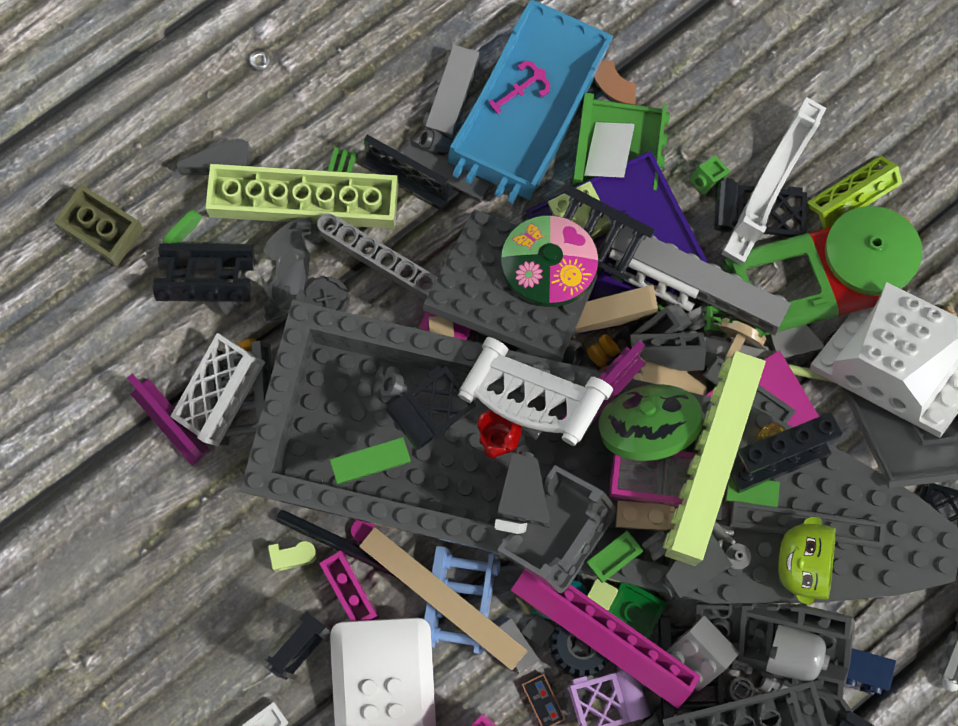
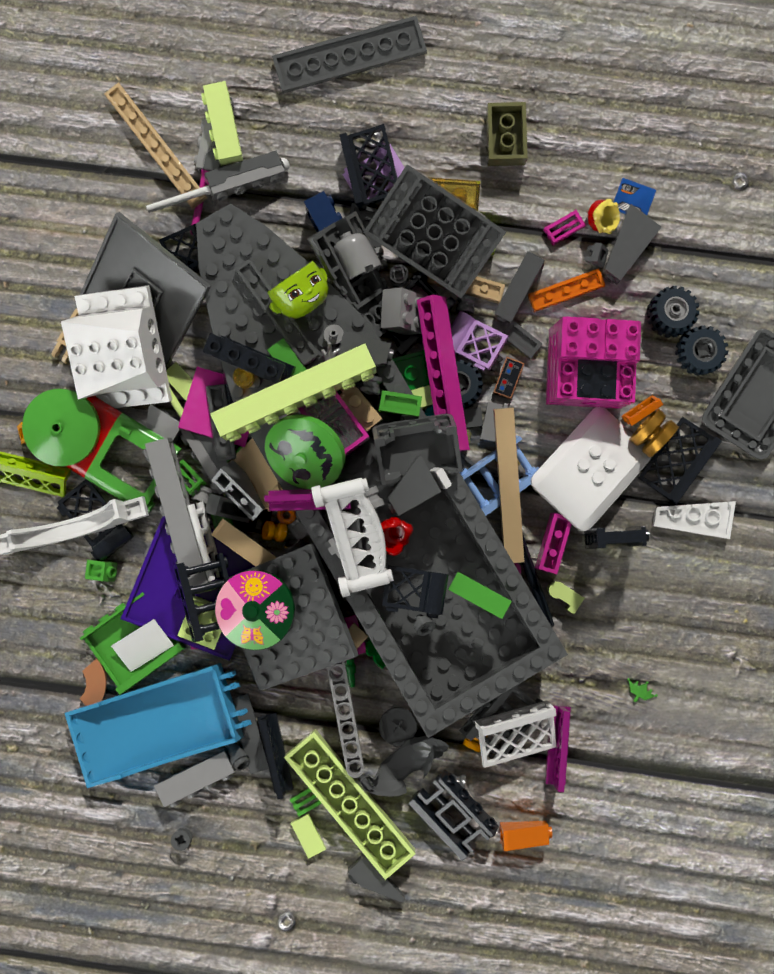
camera: 130 degrees left, 10 degrees up
olive brick [53,184,144,267] -> none
bright green tile [163,210,202,244] -> none
dark pink piece [488,61,550,114] -> none
tan tile [719,318,766,361] -> none
none -> yellowish green tile [166,362,193,400]
none -> dark grey wheel [171,828,193,851]
none -> yellowish green tile [291,813,326,859]
none -> green piece [346,658,356,688]
none -> light grey wheel [365,486,385,509]
none -> orange slope [500,821,552,851]
none -> bright green piece [627,678,658,702]

